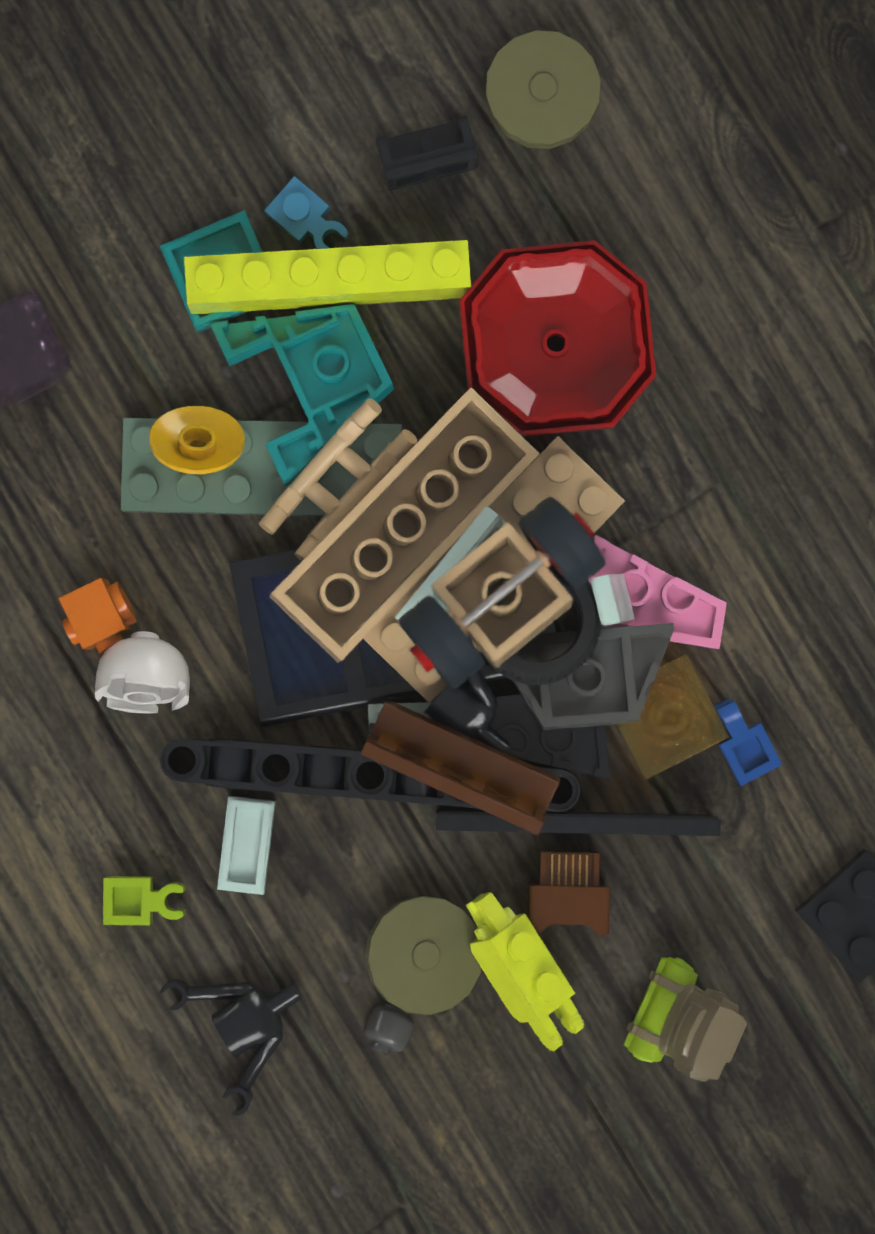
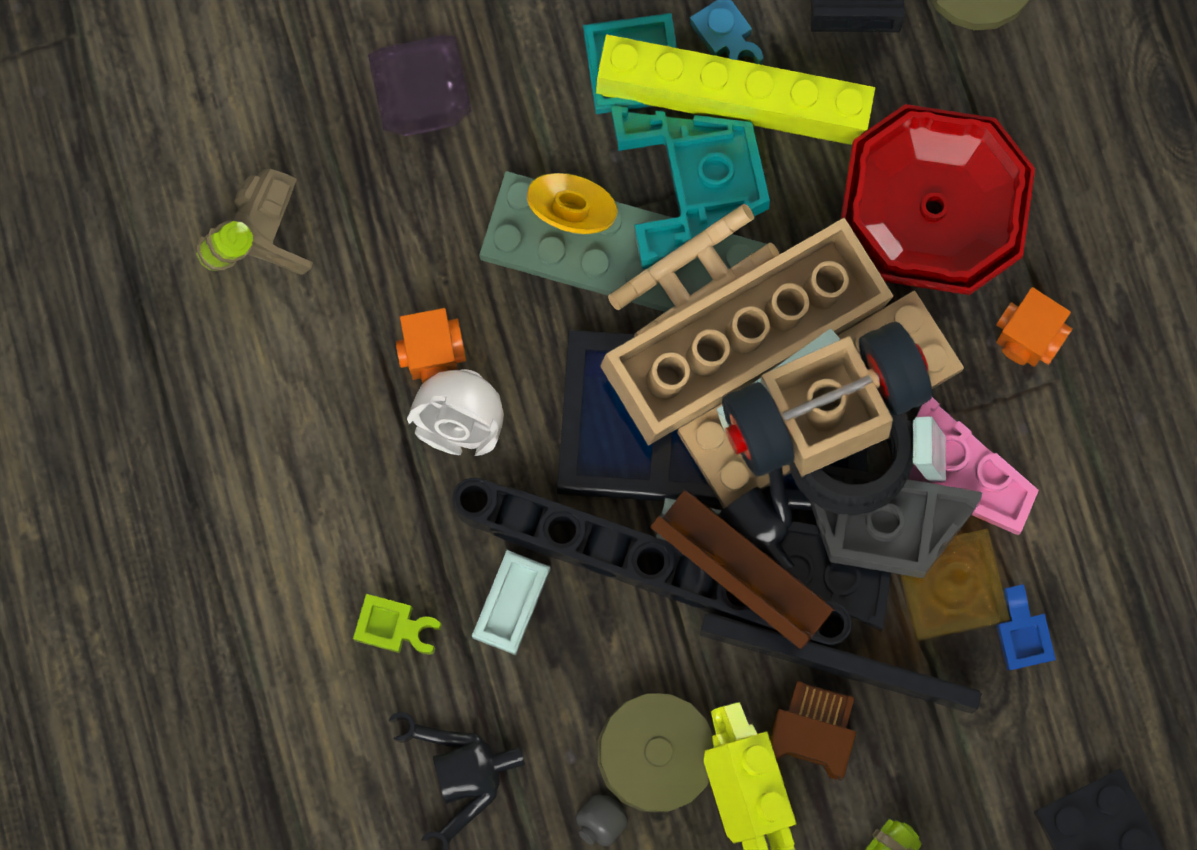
camera: 20 degrees right, 10 degrees down
none -> orange brick [996,287,1073,367]

